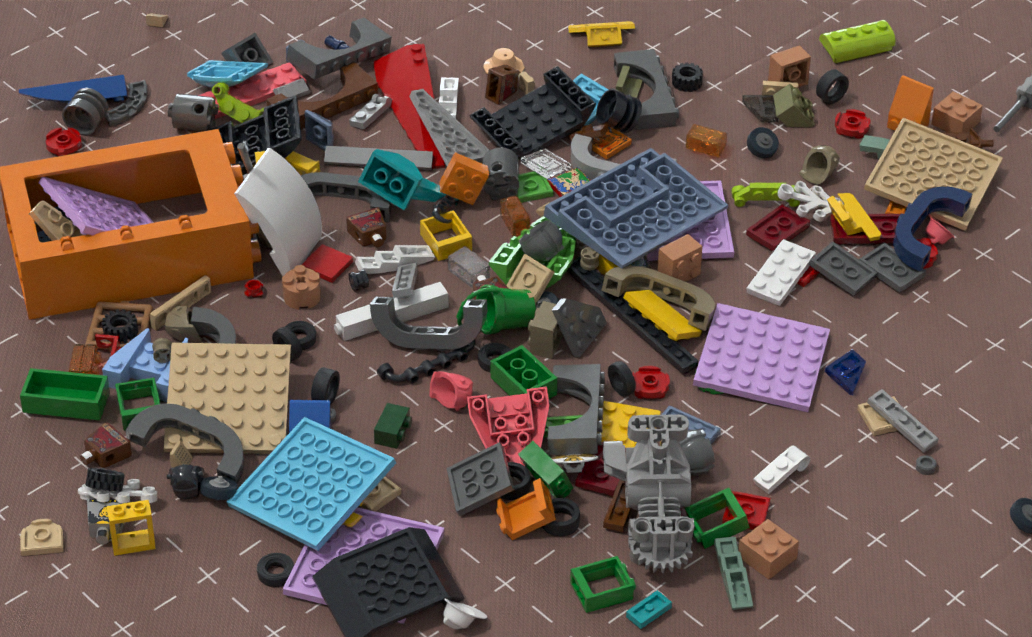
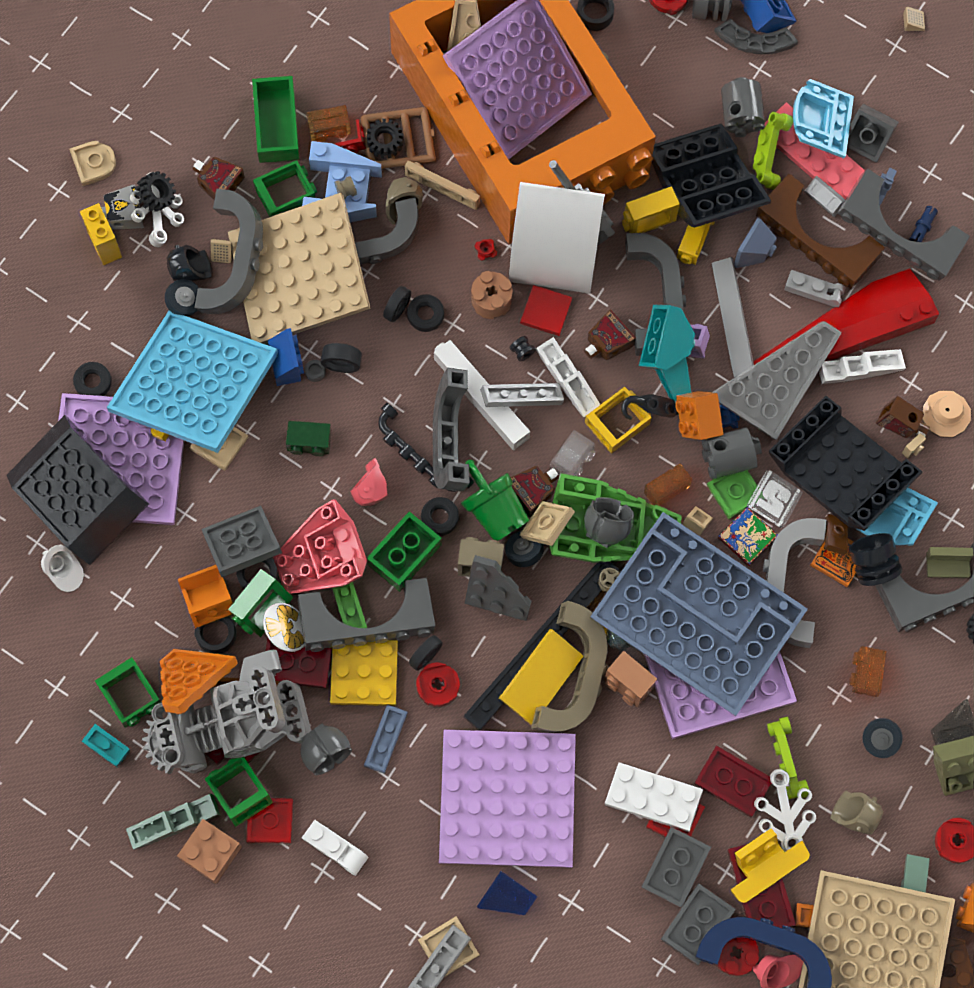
camera: 75 degrees right, 30 degrees up
none -> orange plate [160,649,238,714]

